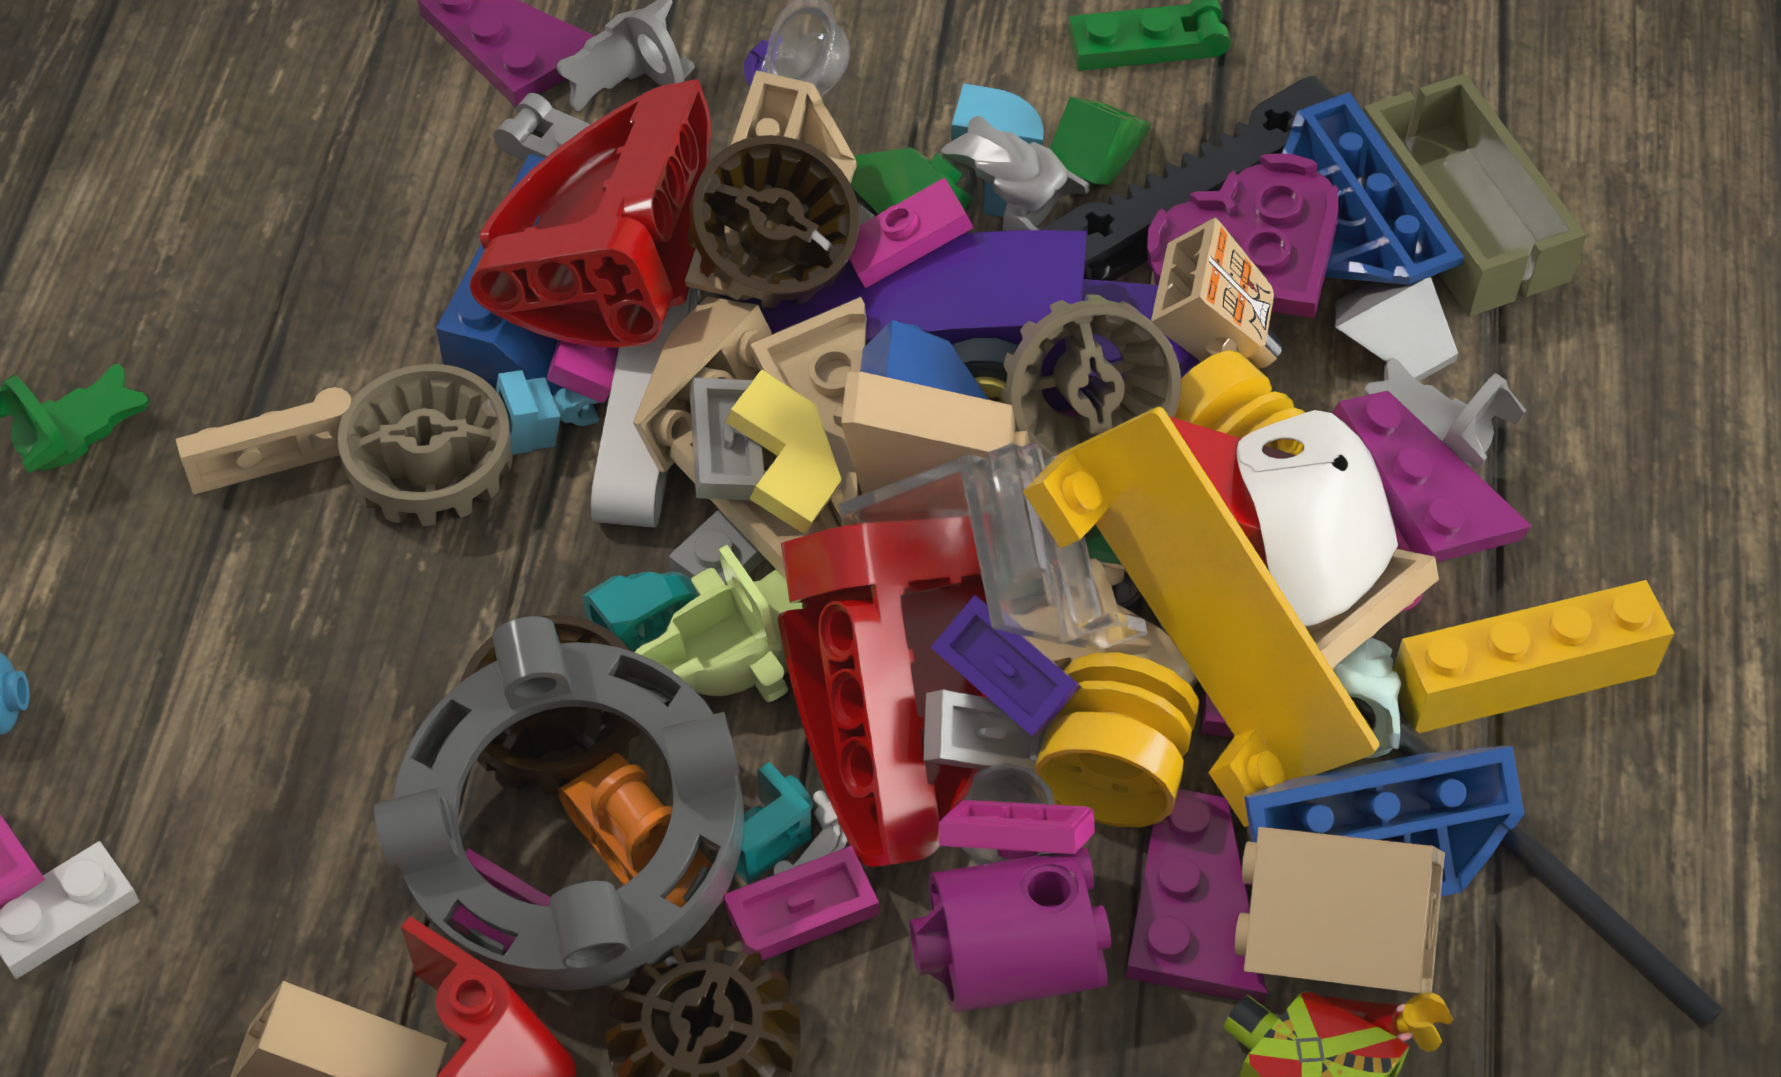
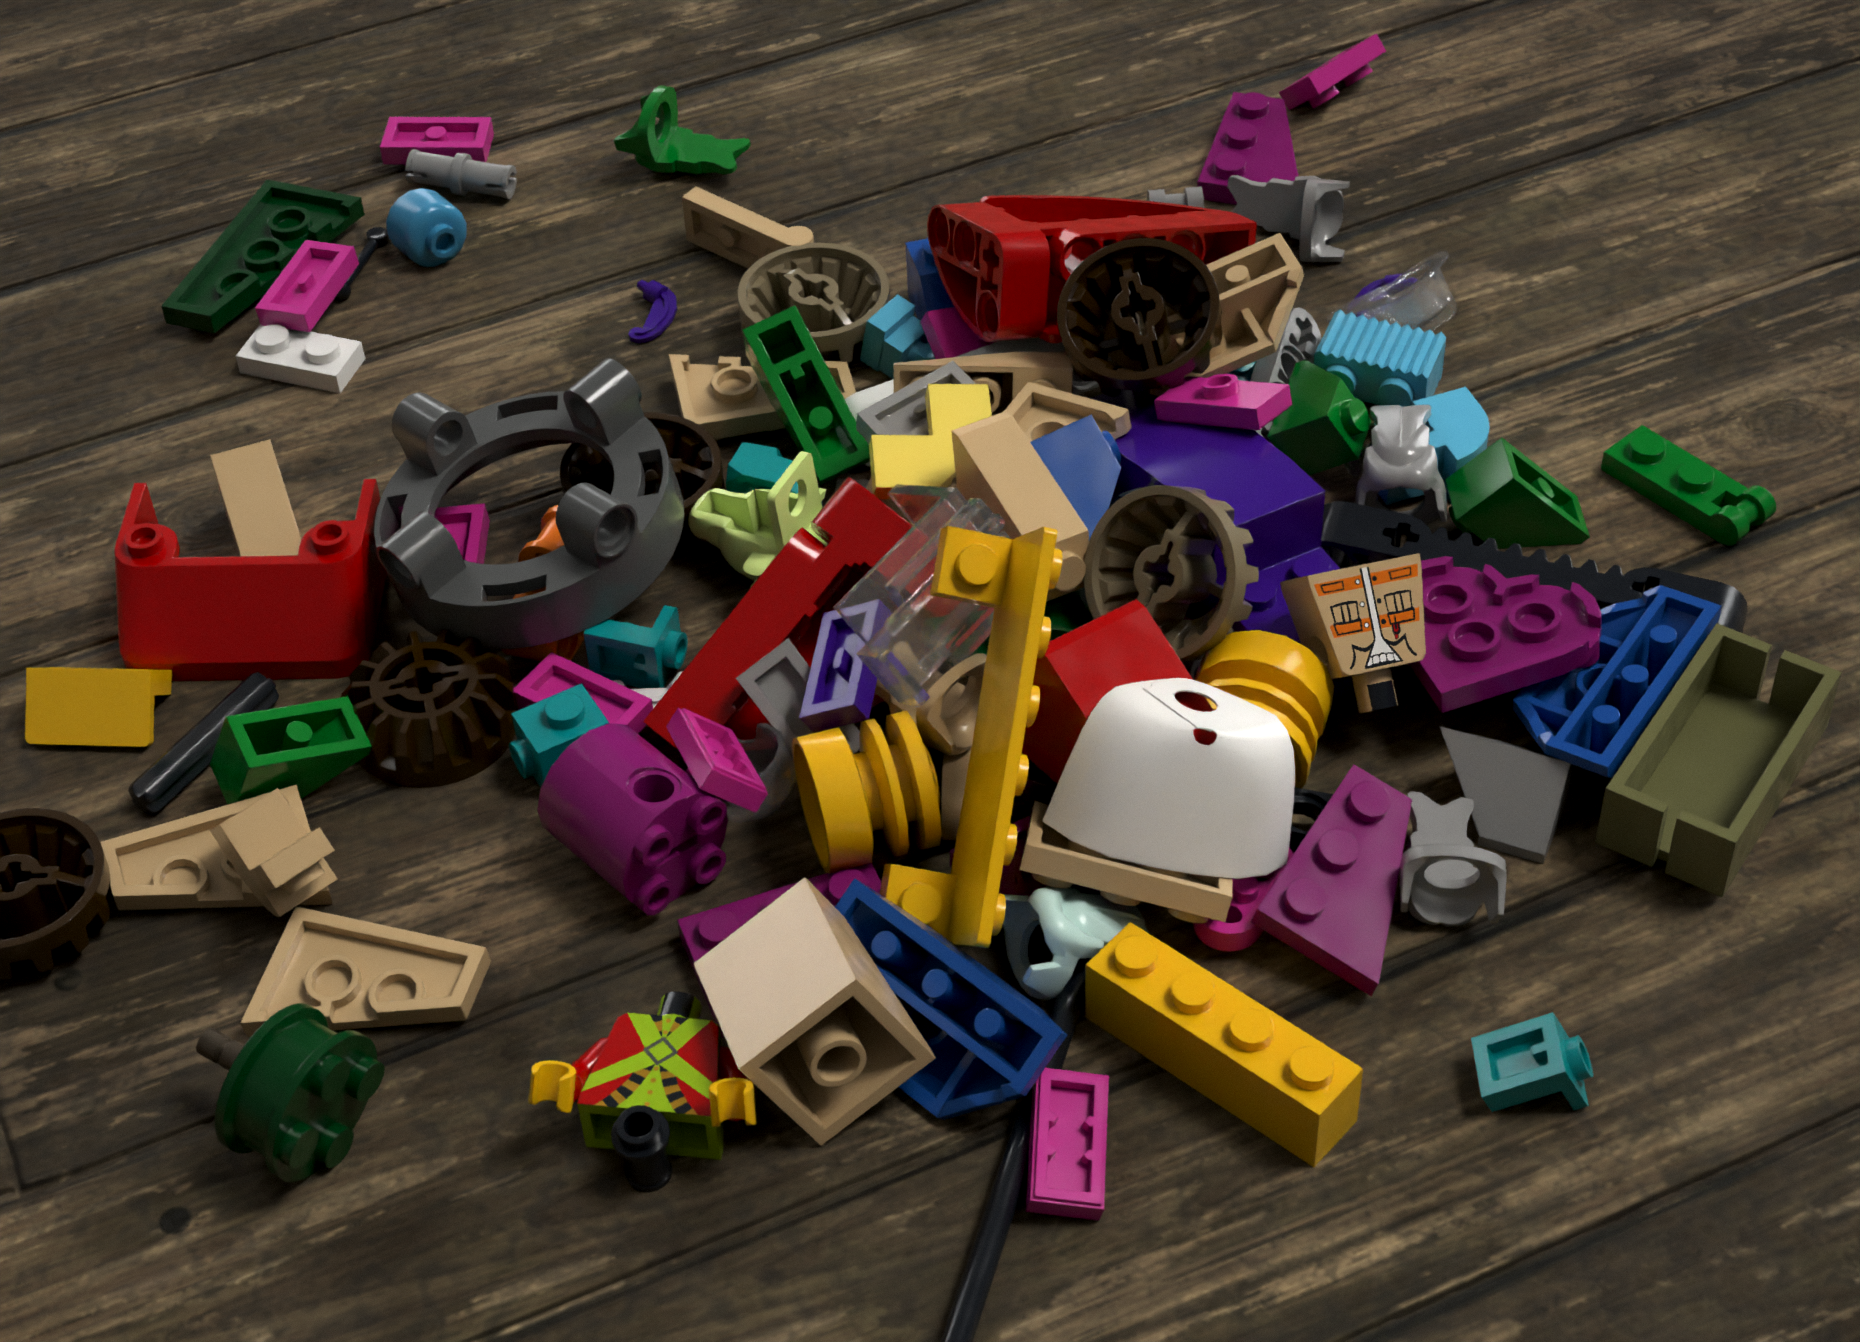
camera: 60 degrees right, 10 degrees down
none -> teal bracket [509,683,609,788]
none -> dark purple piece [629,280,677,343]
none -> tan wing [669,354,856,441]
none -> green slope [742,305,870,485]
none -> dark pink plate [1026,1068,1109,1221]
none -> medium azure brick [1314,309,1446,407]
none -> teal bracket [1471,1012,1593,1112]

